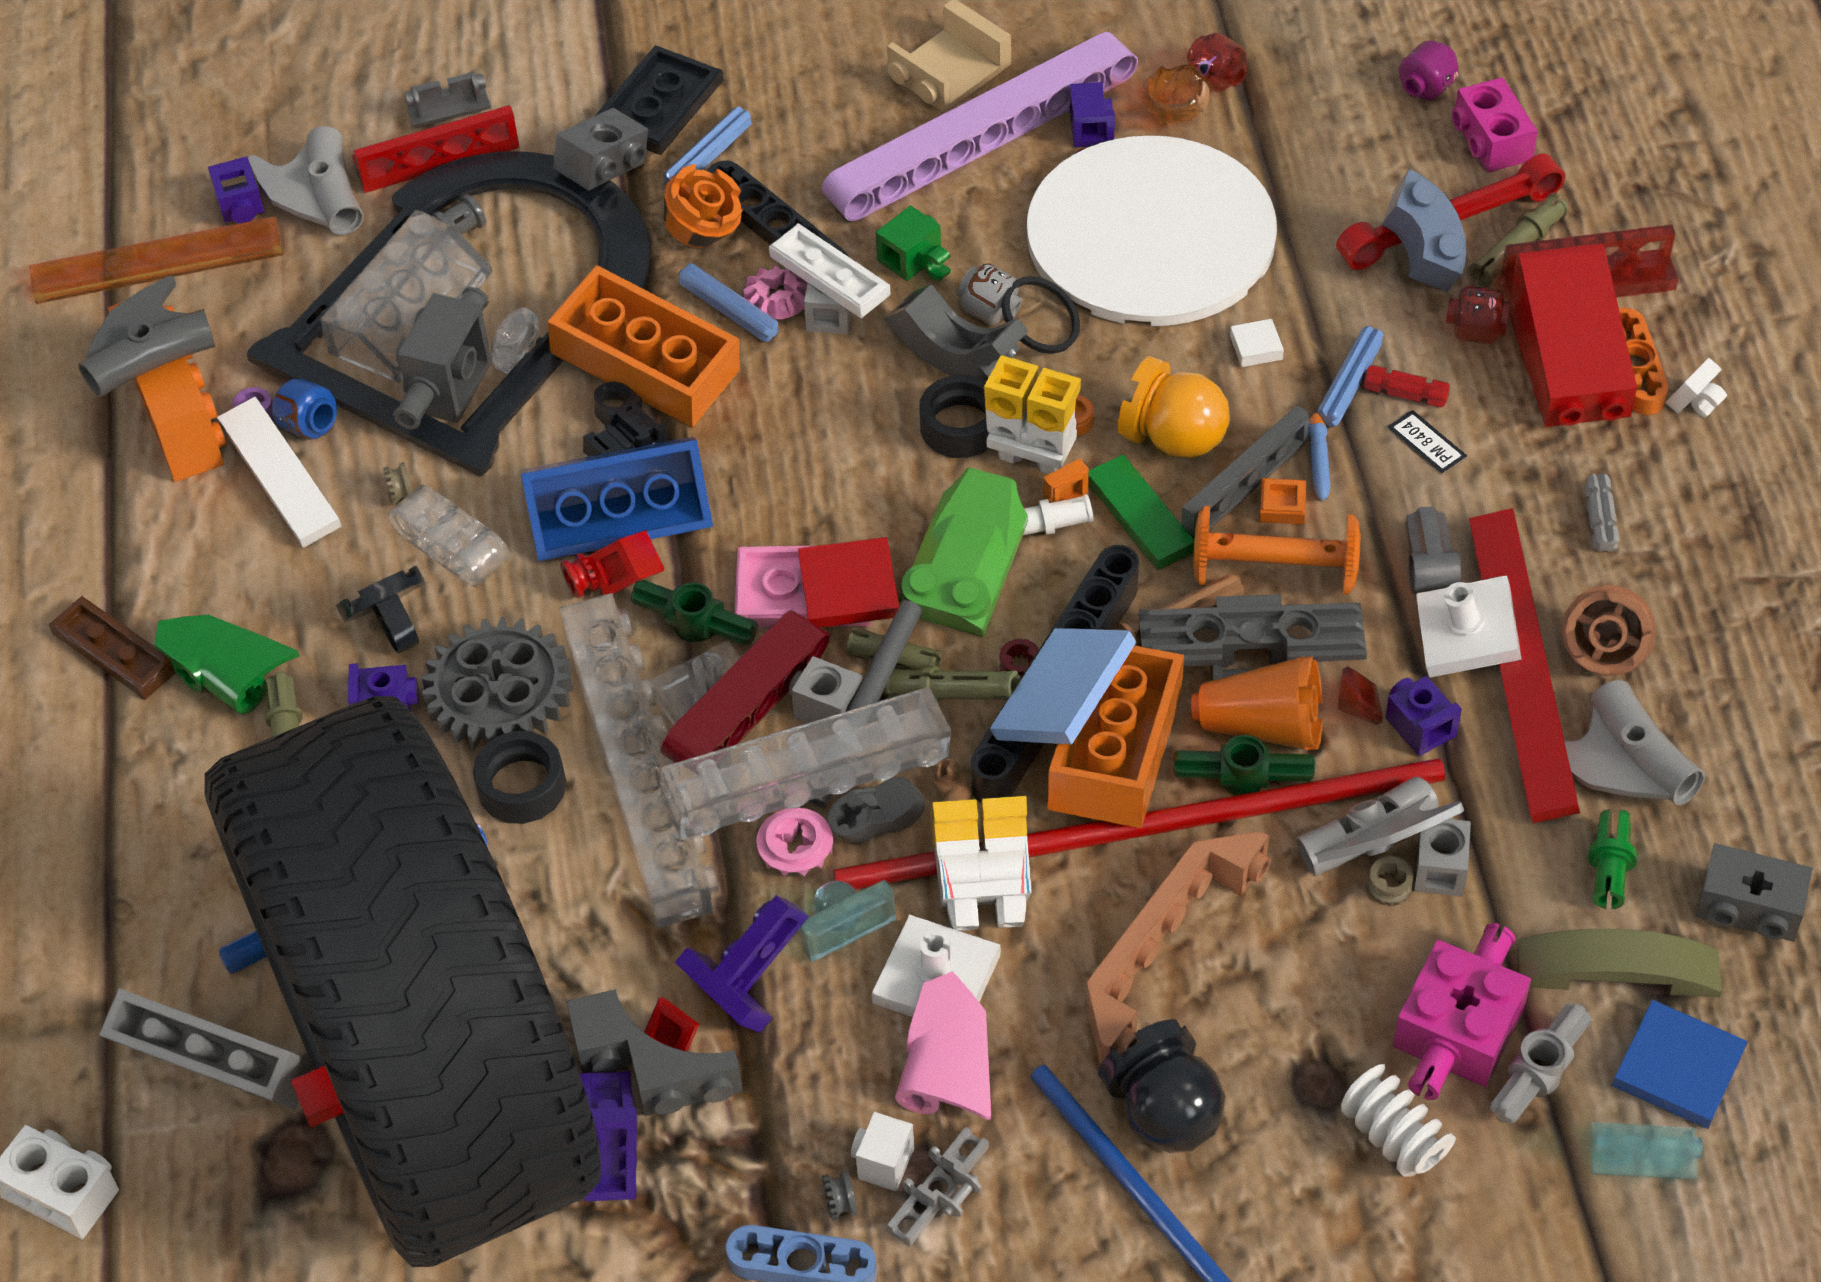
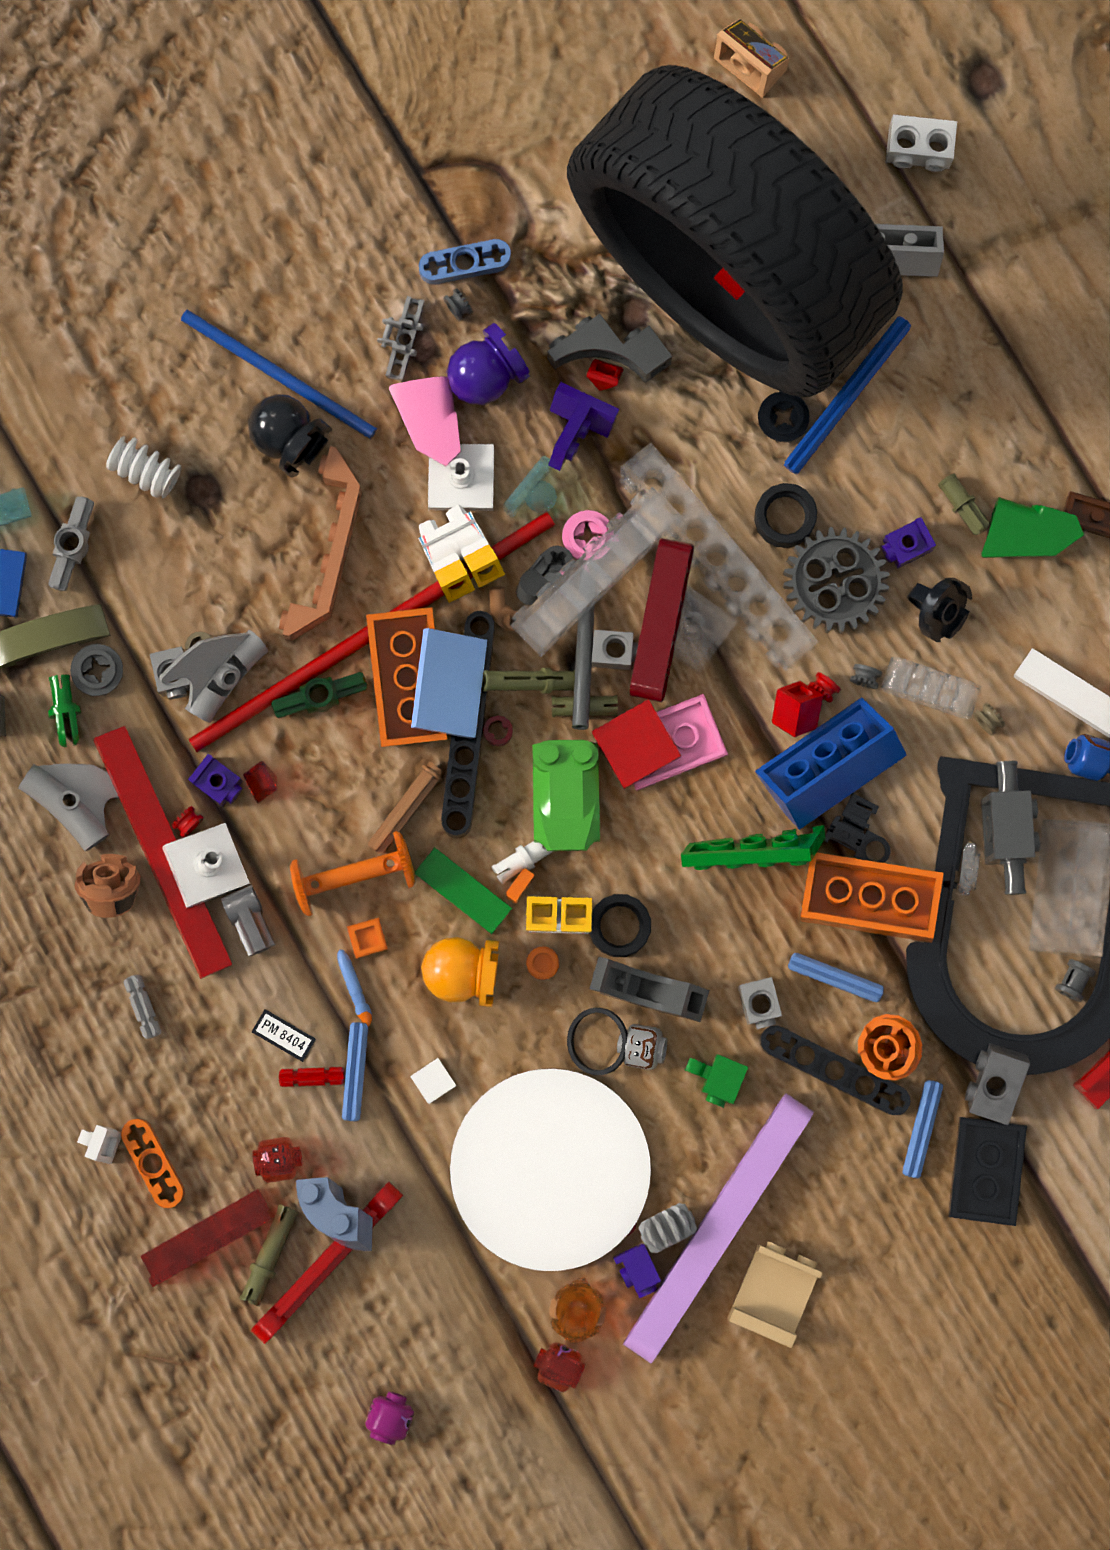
camera: 155 degrees right, 30 degrees up
dark purple bracket [580,1071,637,1201] -> none
dark green axle [631,580,758,645] -> none
bright pink gear [743,264,808,319] -> none
white tile [769,223,891,318] -> none
white plate [851,1112,914,1191] -> none
dark grey piece [1139,594,1367,681] -> none
dark grey tile [1182,405,1309,539] -> none
orange cone [1191,656,1323,751] -> none
dark pink brick [1393,923,1532,1100] -> none
dark pink brick [1452,77,1538,173] -> none
red slope [1508,244,1637,427] -> none
none -> dark grey gear [70,644,123,696]
none -> red bush [172,806,204,838]
none -> dark purple tile [446,323,530,405]
none -> light grey gear [639,1203,697,1253]
none -> green wing [681,825,826,870]
none -> dark grey bush [849,664,882,689]

